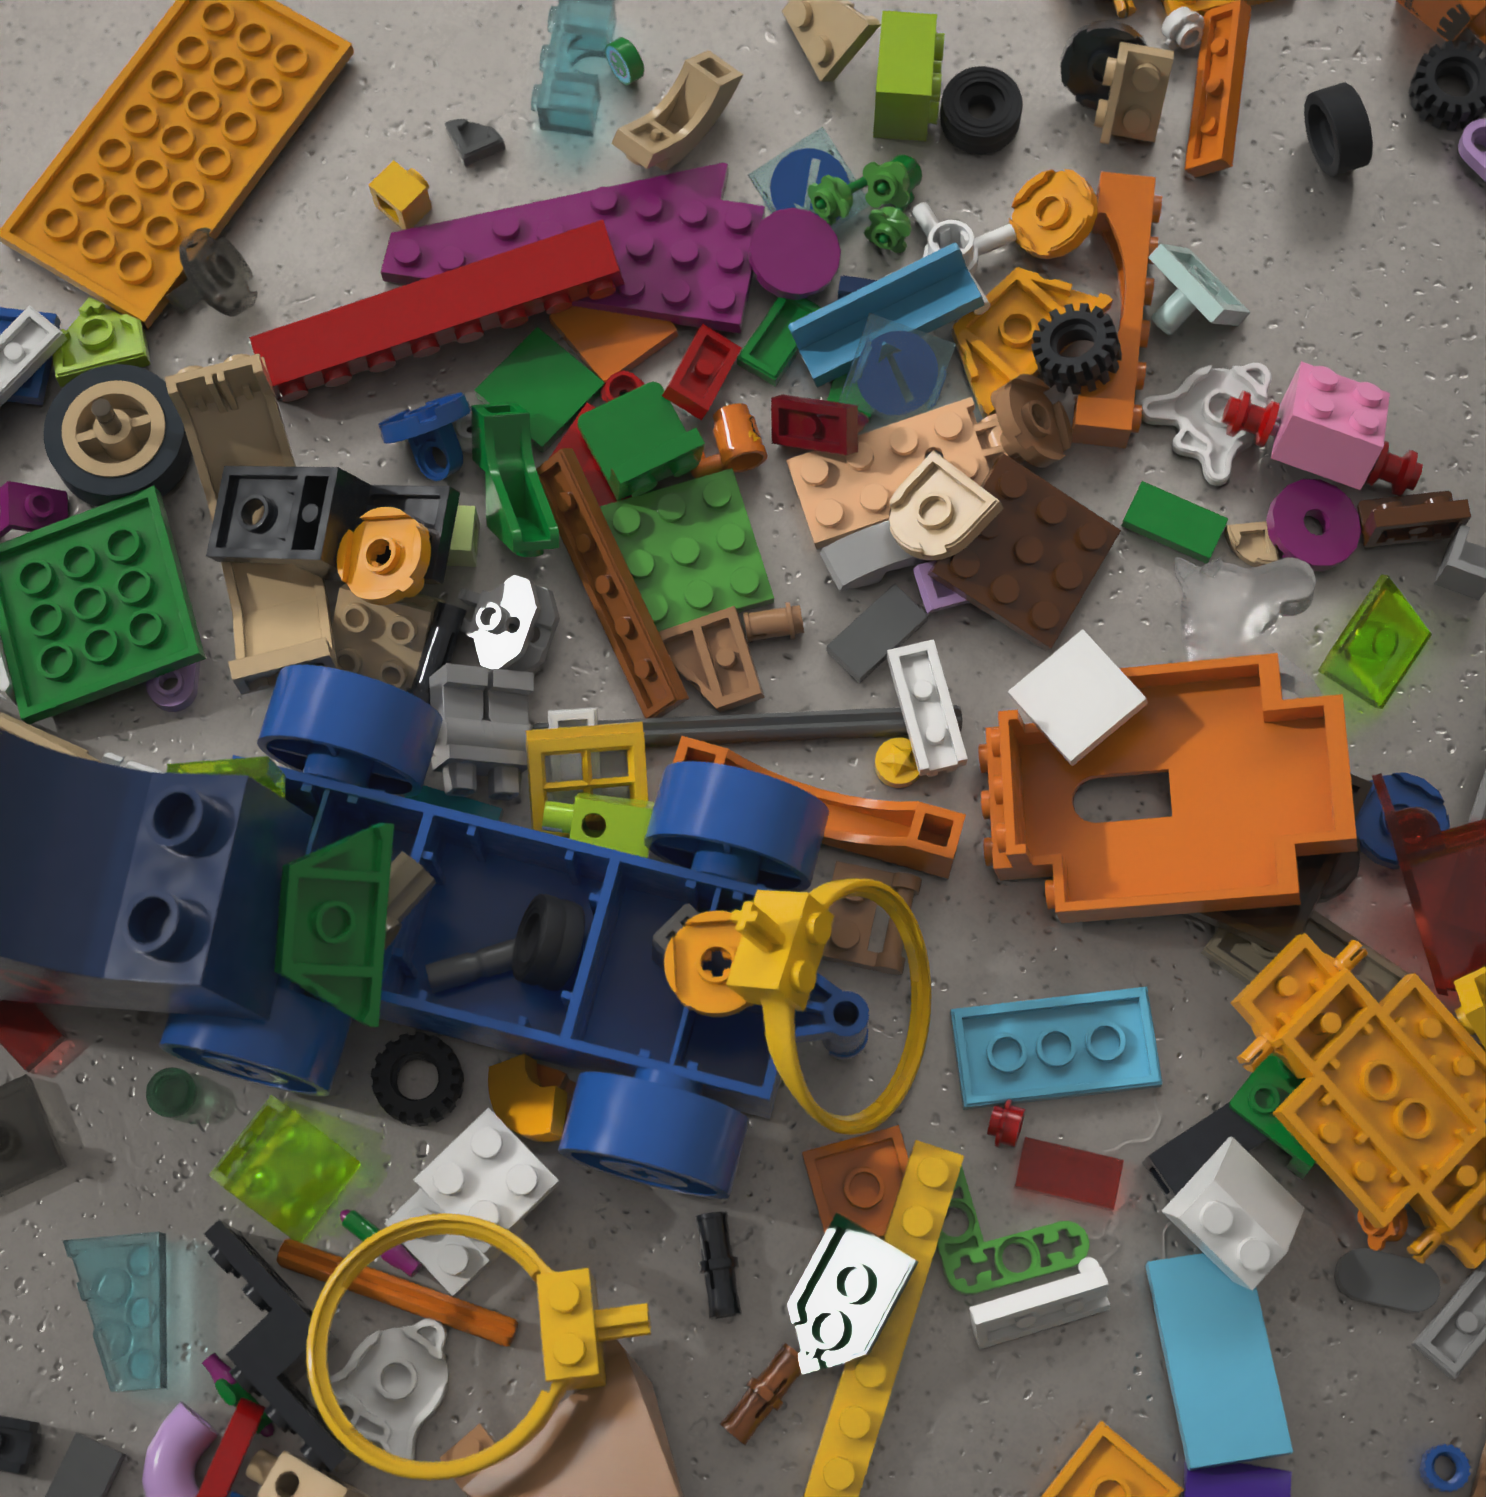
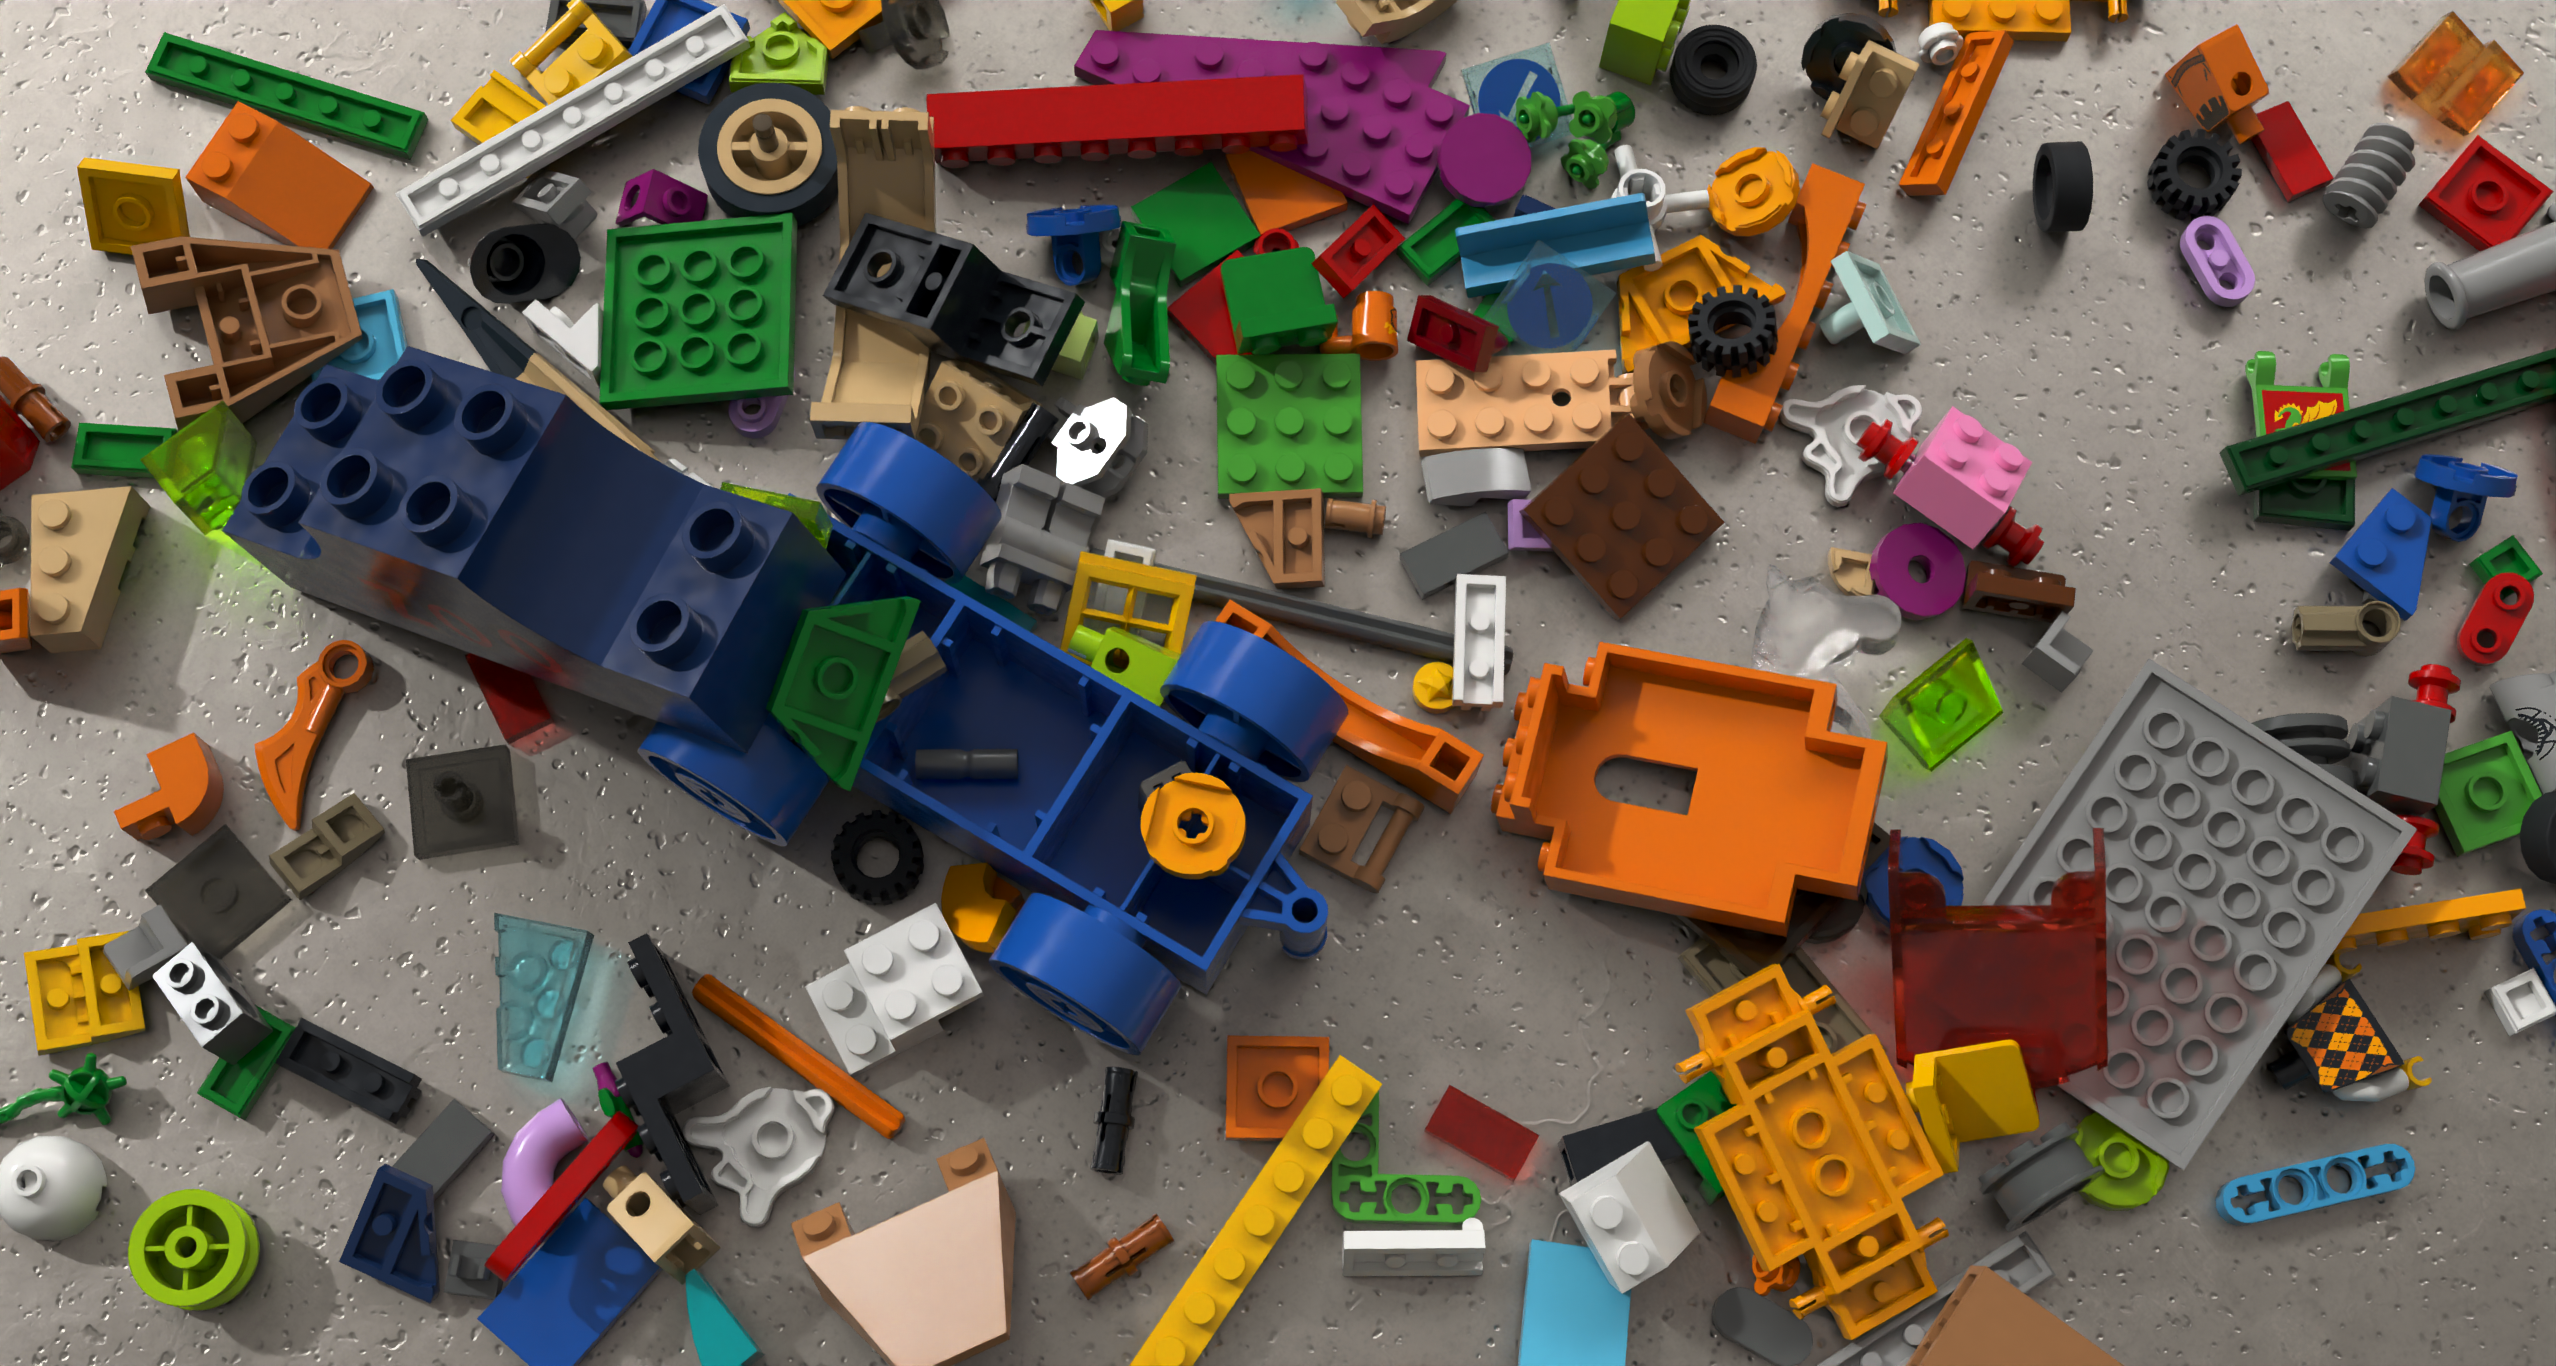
camera: 10 degrees right, 0 degrees up
clear green plate [146,1067,197,1118] -> none
clear neon green bracket [209,1095,360,1243] -> none
yellow brick [306,1213,651,1481] -> none
light orange plate [337,507,431,605] -> none
piece [340,1209,422,1278] -> none
black tyre [512,894,585,990] -> none
dark orange tile [536,448,690,718] -> none
yellow brick [726,878,931,1135] -> none
tile [788,1213,918,1375] -> none
tan tile [889,451,1004,560] -> none
medium azure tile [950,987,1163,1110] -> none
red plate [987,1099,1026,1148] -> none
white tile [1008,629,1148,766] -> none
green tile [1121,481,1229,564] -> none

